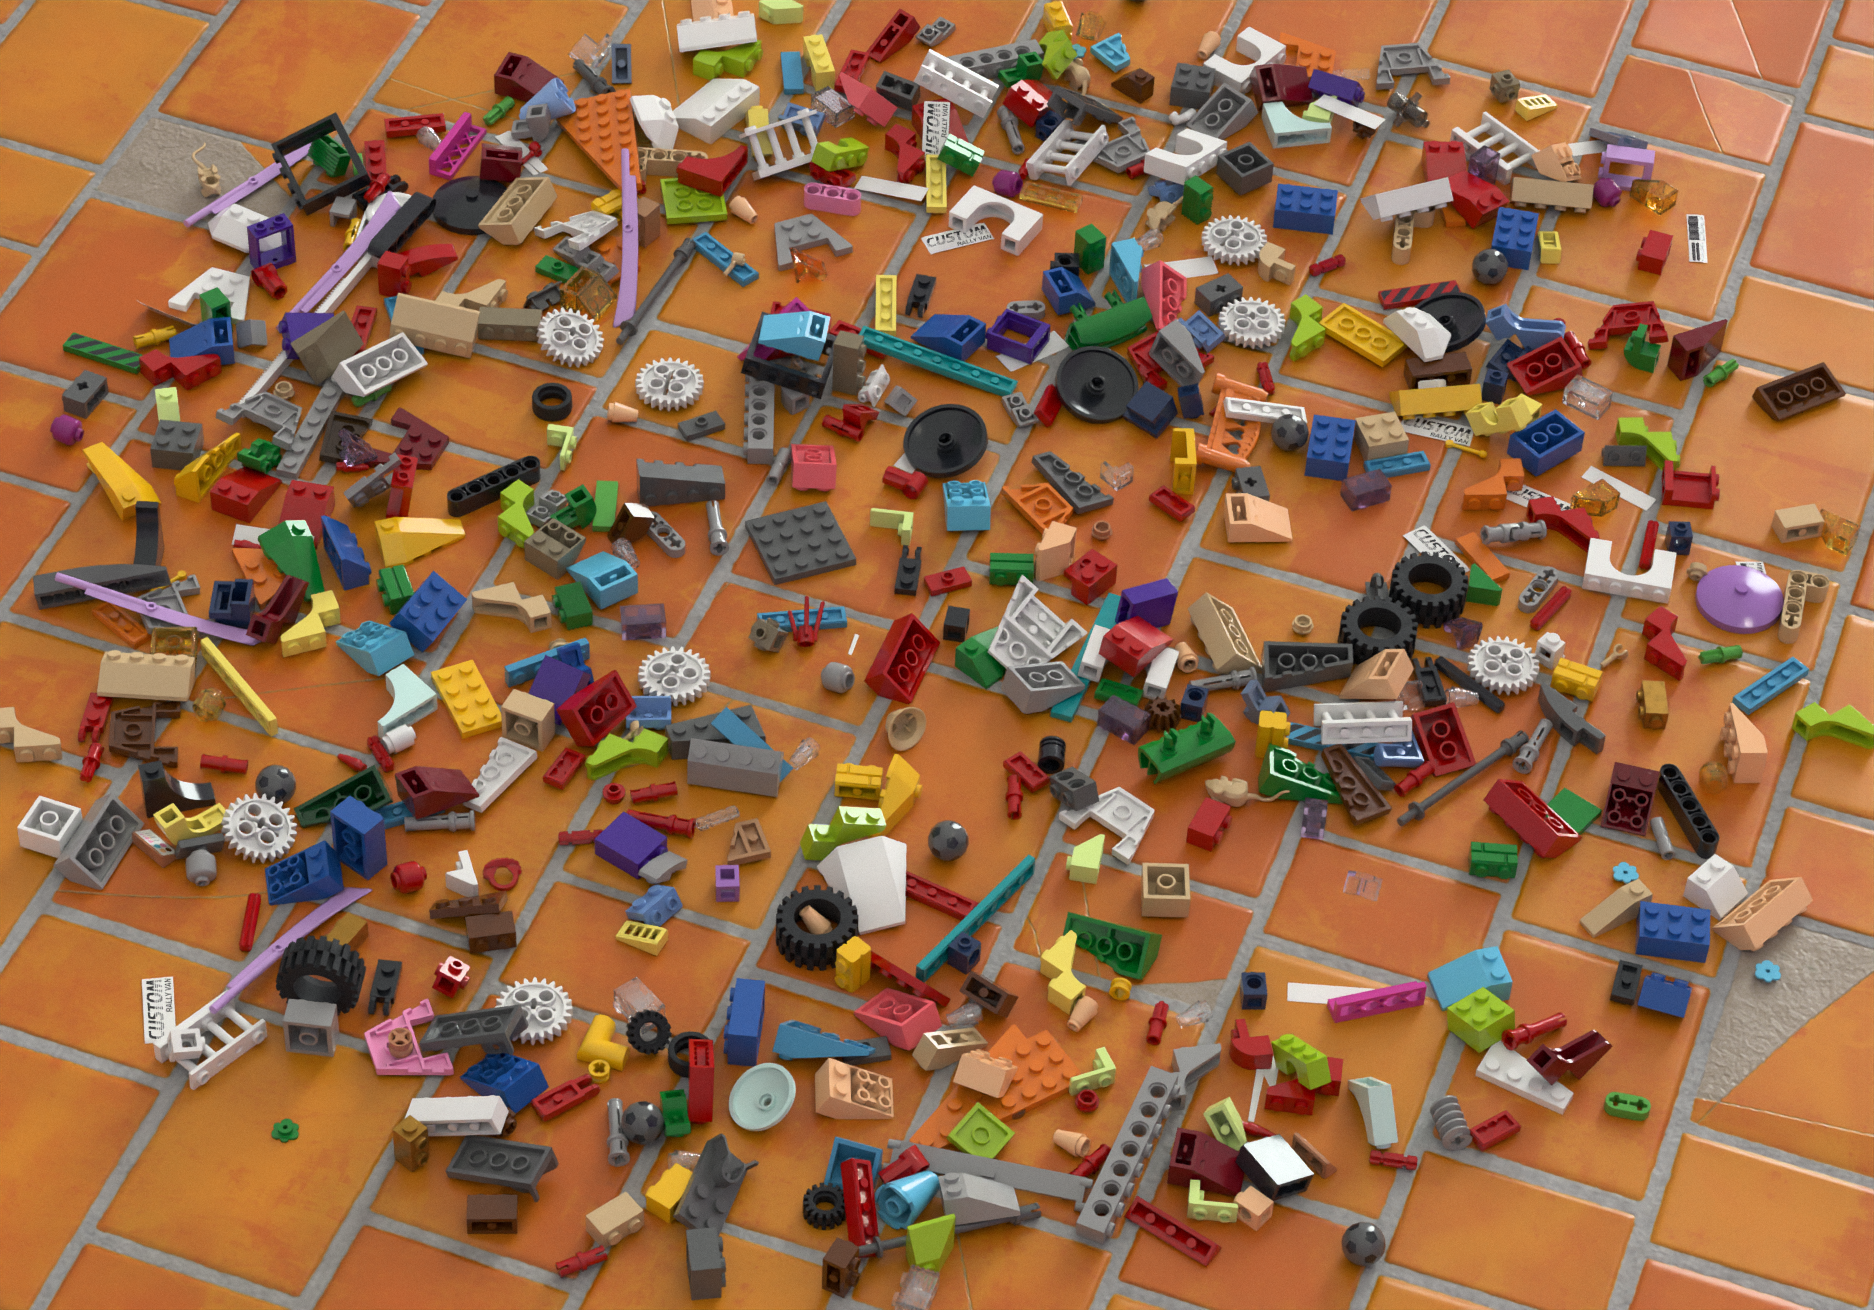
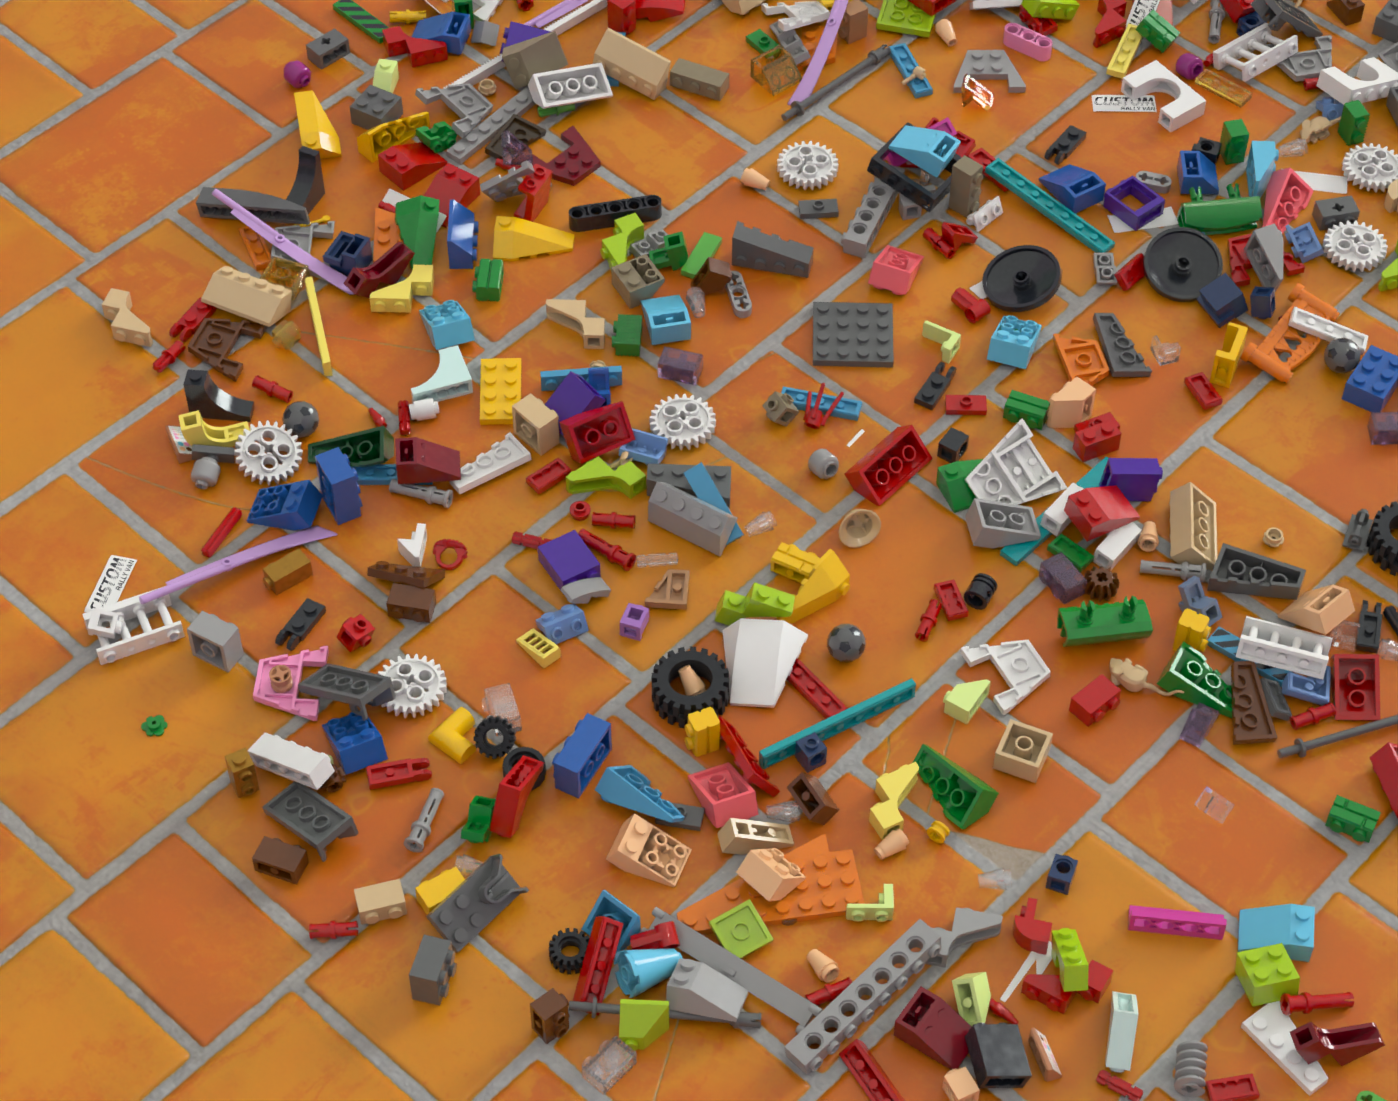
camera: 25 degrees right, 5 degrees up
white brick [17,795,83,858] -> none
light grey slope [53,793,144,890] -> none
black tyre [276,936,366,1016] -> none
red plate [351,305,377,355] -> none
blue brick [389,571,467,653] -> none
red head [390,861,427,894] -> none
tan arch [435,279,508,311] -> none
dark grey hinge [523,281,567,311] -> none
black tyre [532,383,572,422] -> none
white gear [536,308,604,368] -> none
yellowish green bracket [547,424,577,471] -> none
yellow bush [588,1059,610,1084] -> none
dark grey piece [621,1101,664,1145] -> none
light grey pin [706,500,729,556] -> none
light aqua dish [729,1063,796,1131] -> none
light grey piece [767,447,791,485] -> none
white sticker [854,176,929,201] -> none
light yellow plate [875,275,897,337] -> none
light grey panel [884,385,917,416] -> none
dark grey brick [1049,767,1099,811] -> none
red plate [1075,1089,1099,1112] -> none
nougat plate [1092,521,1113,540] -> none
red axle [1146,1001,1169,1045] -> none
white arm [1169,108,1197,125] -> none
dark blue brick [1180,684,1209,722] -> none
yellowish green bracket [1187,1179,1238,1223] -> none
light nougat slope [1224,493,1292,542] -> none
dark grey brick [1231,466,1270,501] -> none
red axle [1257,361,1275,395] -> none
white sticker [1287,982,1375,1004] -> none
black tyre [1338,596,1418,665] -> none

